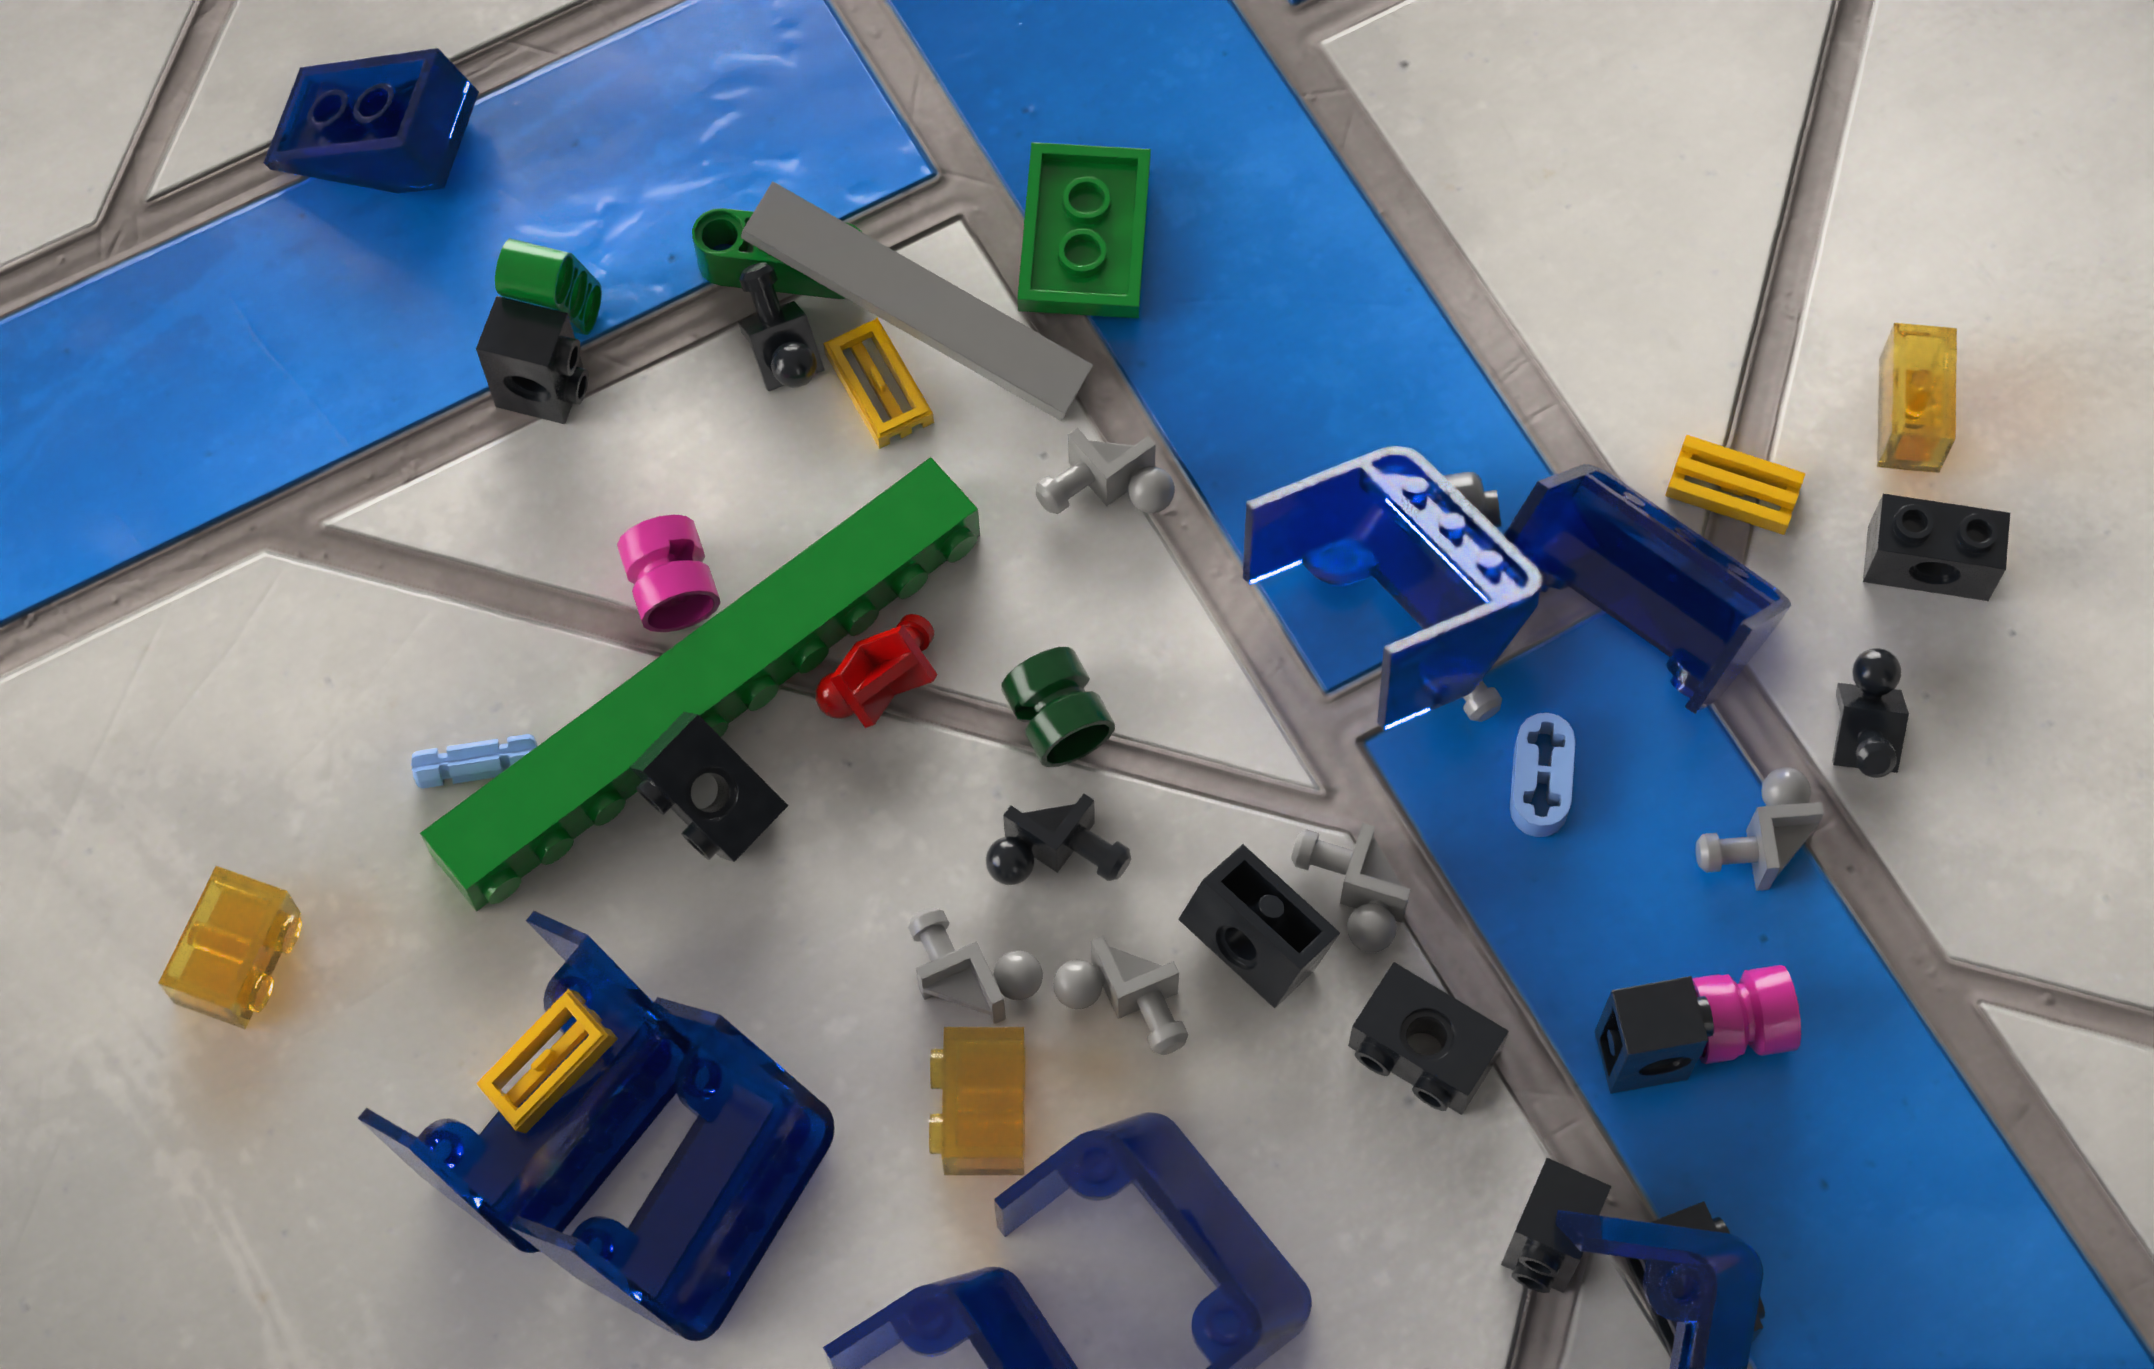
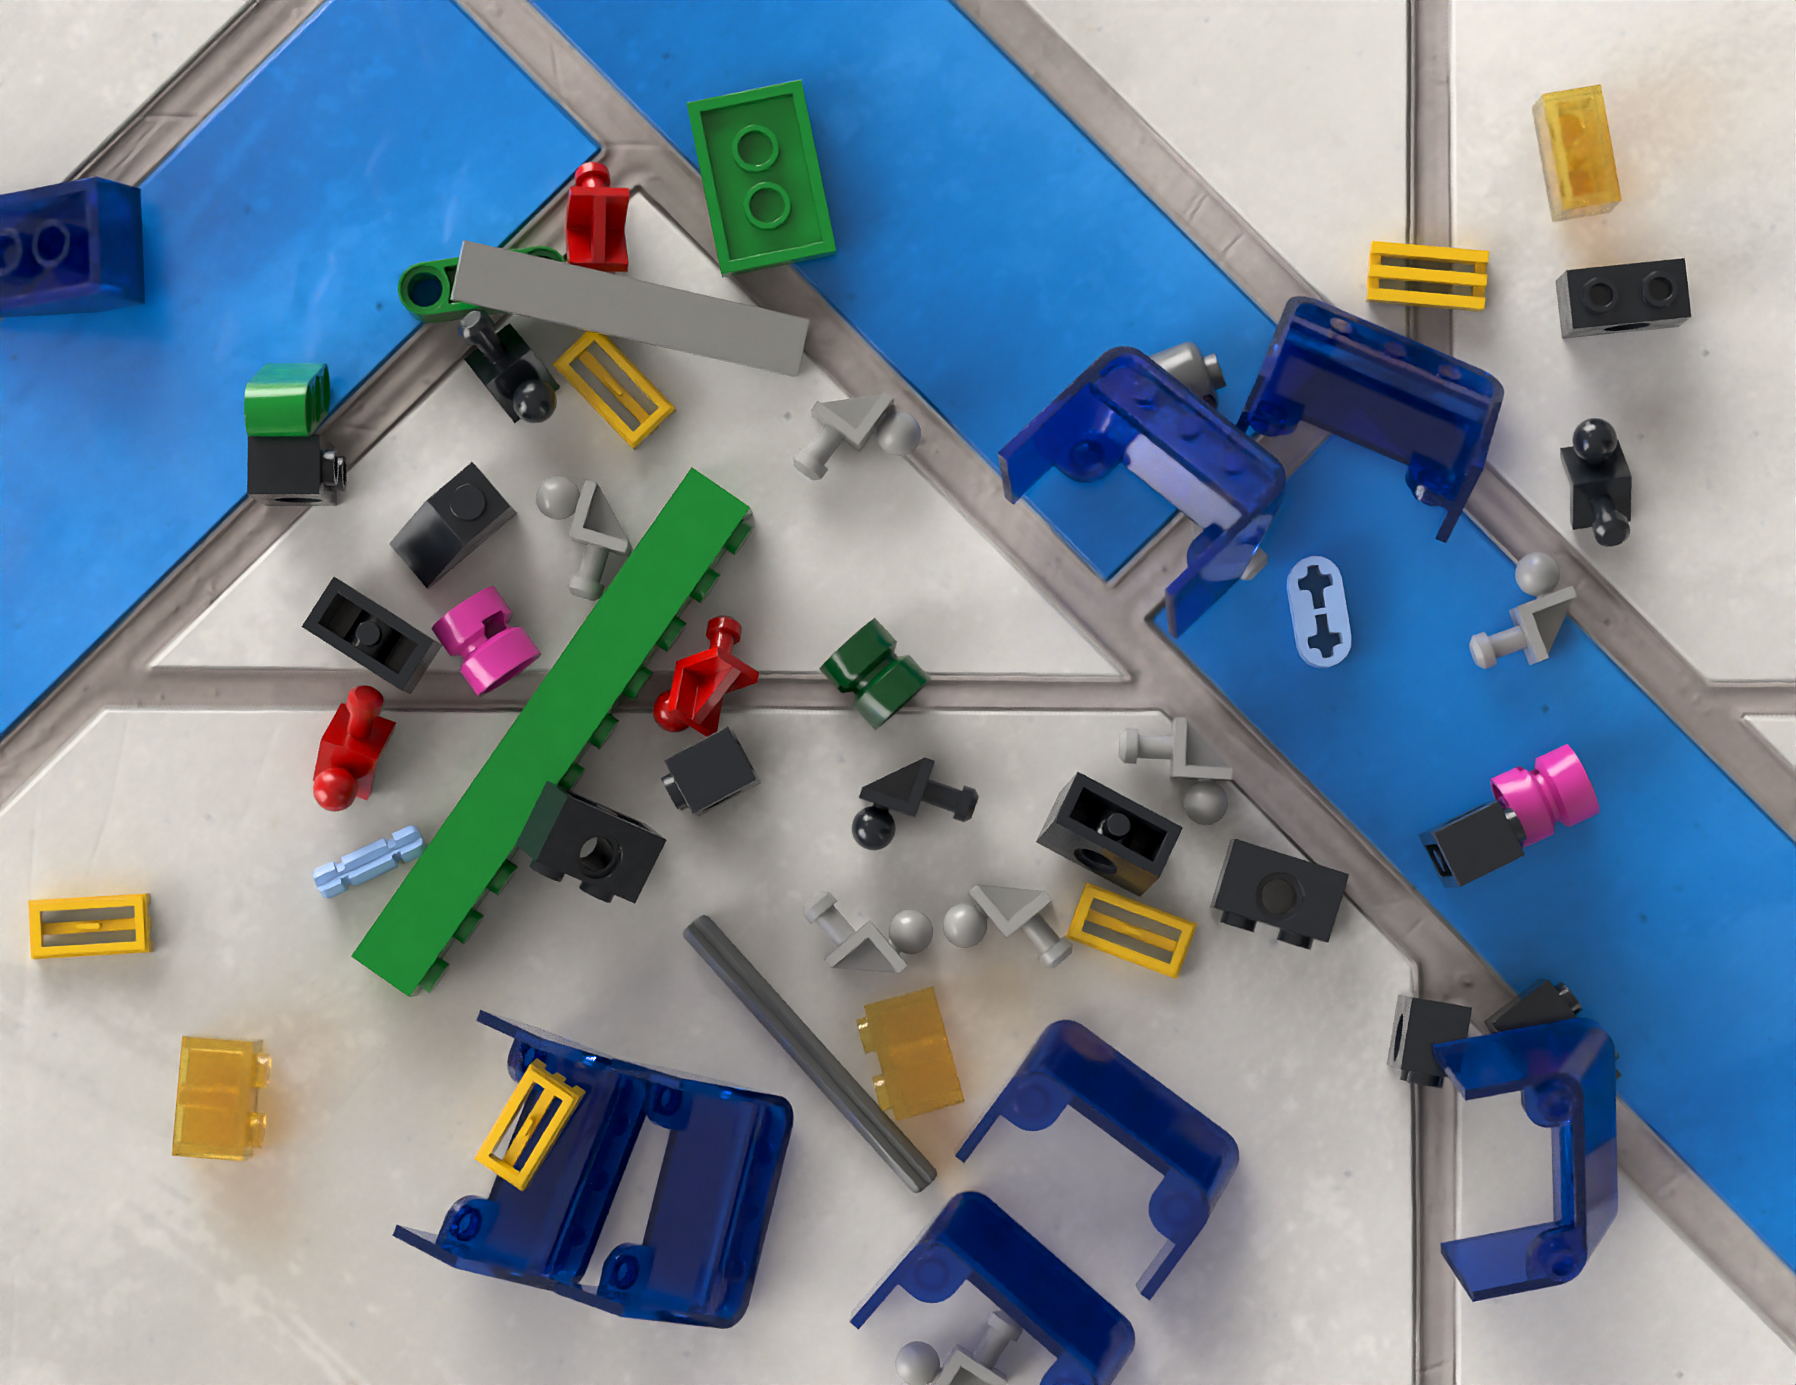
camera: 10 degrees left, 20 degrees up
none -> yellow tile [28,893,153,960]
none -> black brick [301,577,442,694]
none -> red piece [312,685,396,812]
none -> black slope [389,462,518,589]
none -> light grey piece [536,476,632,601]
none -> red piece [564,162,630,274]
none -> black brick [661,726,761,816]
none -> dark grey axle [683,915,937,1194]
none -> yellow tile [1066,882,1197,979]

